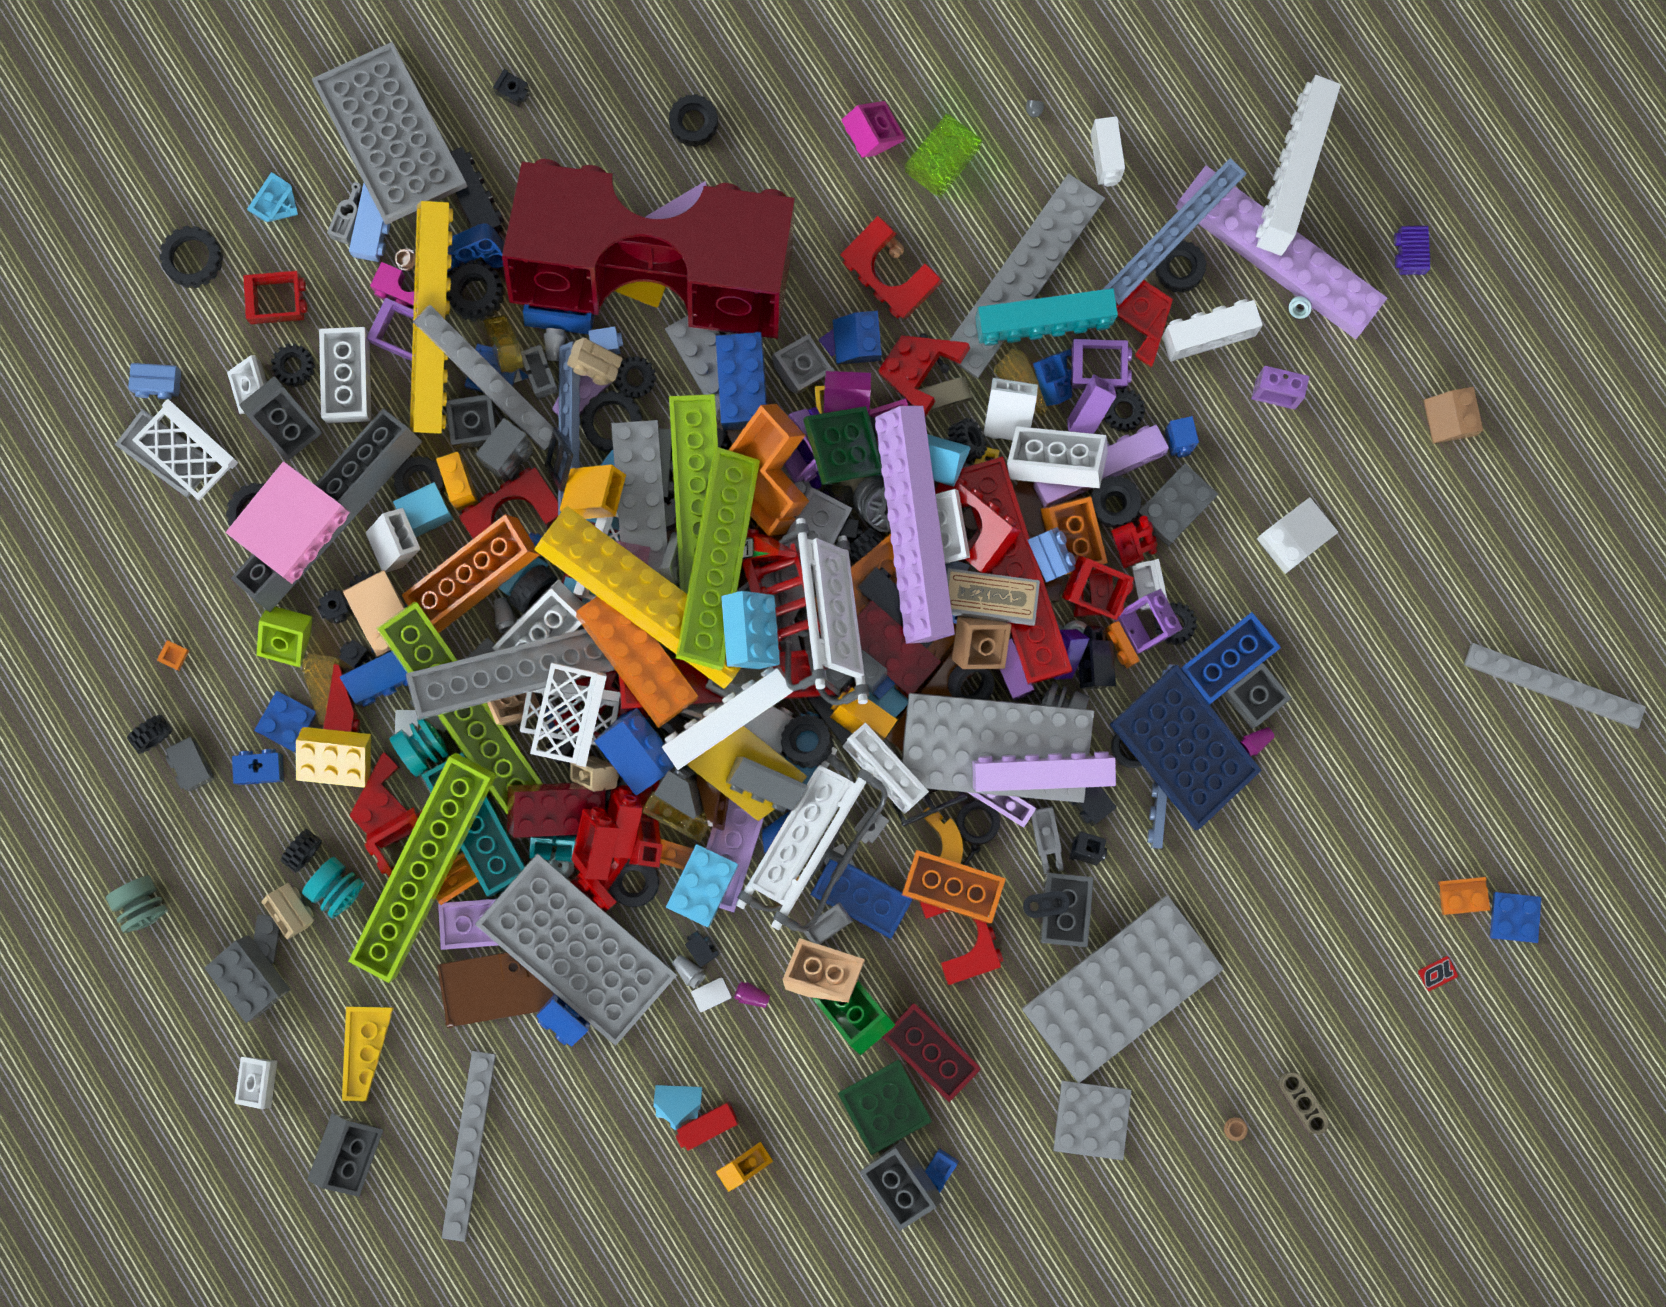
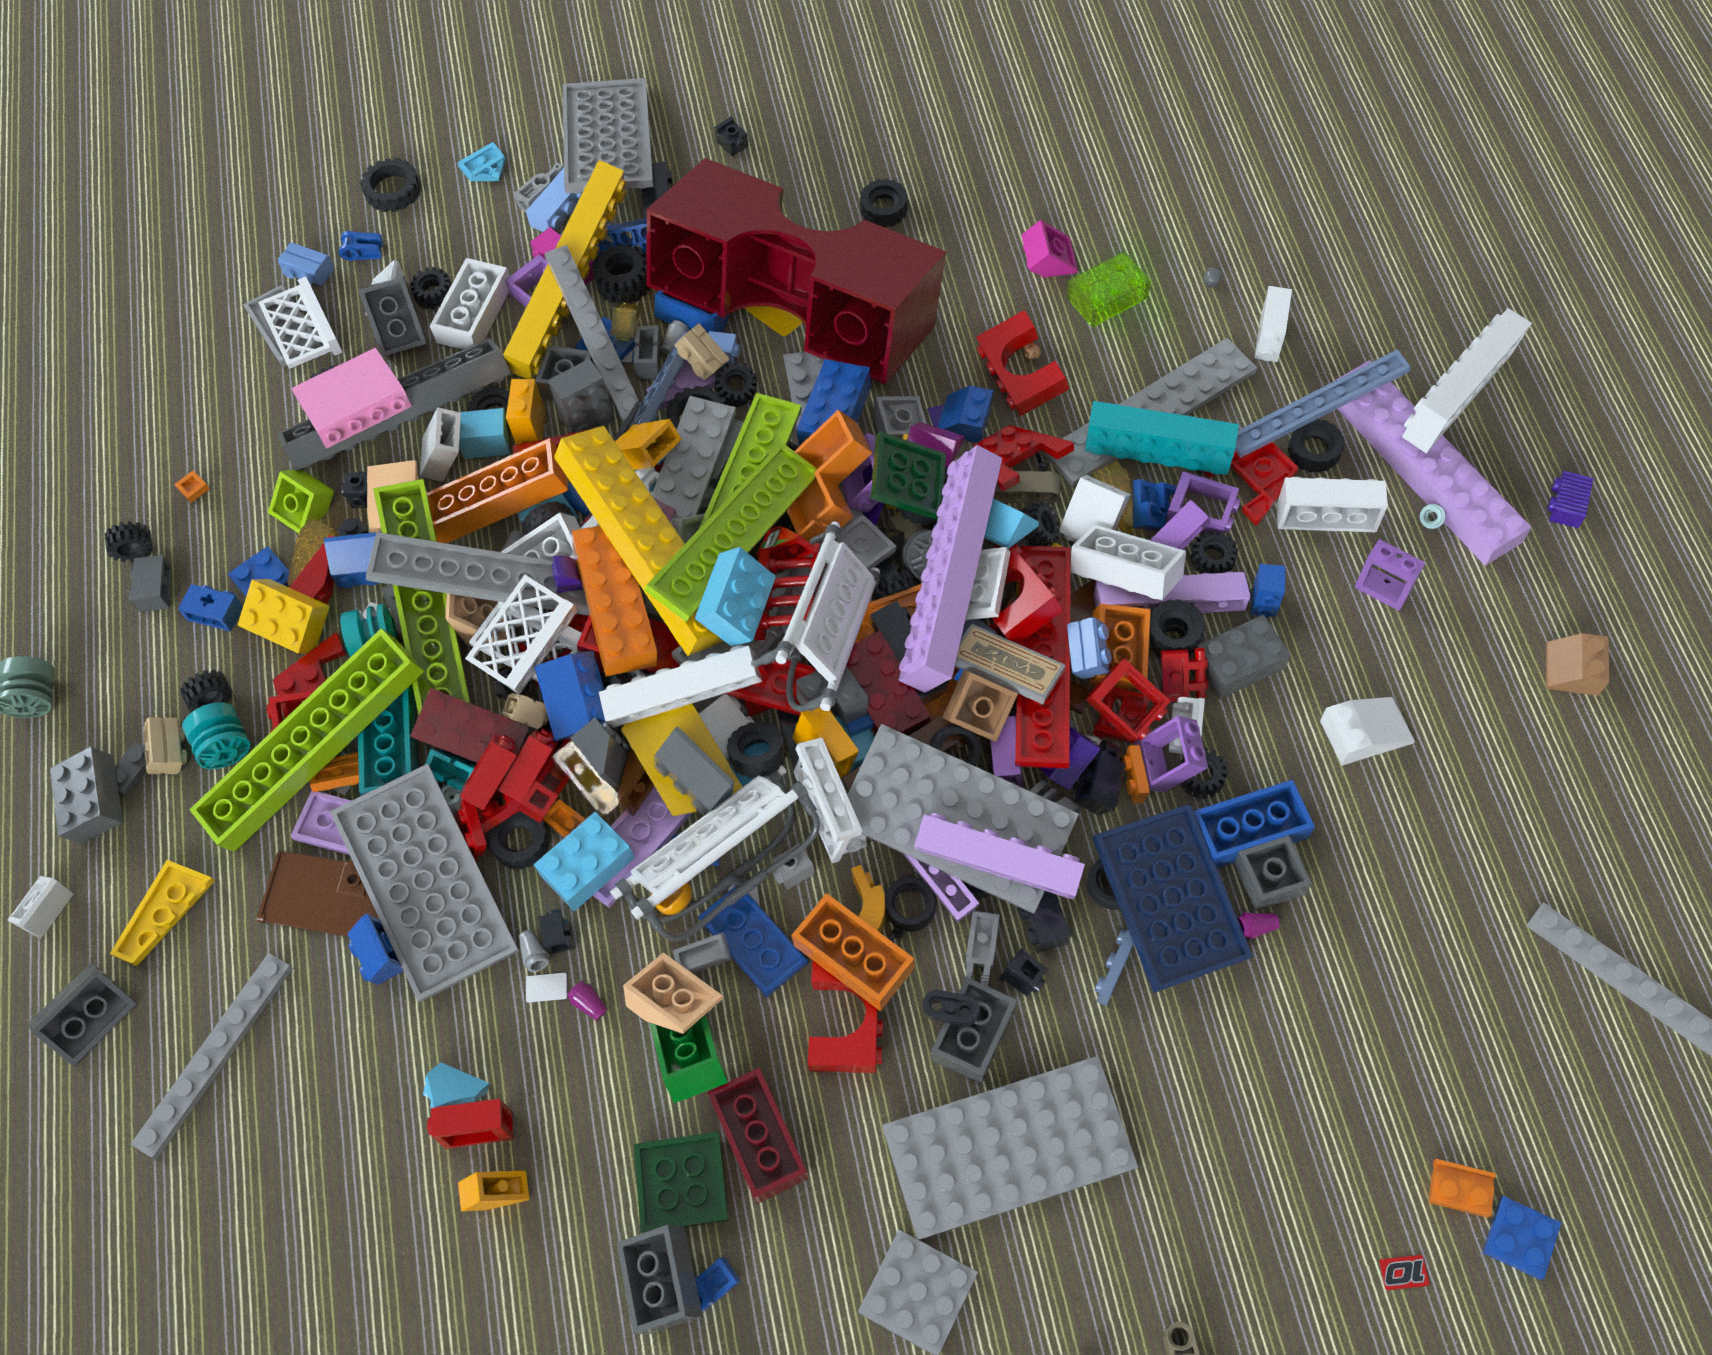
camera: 25 degrees right, 20 degrees down
red window [243,271,307,324] -> none
black window [892,789,968,827] -> none
none -> blue piece [339,231,383,261]
none -> dark purple brick [552,555,582,593]

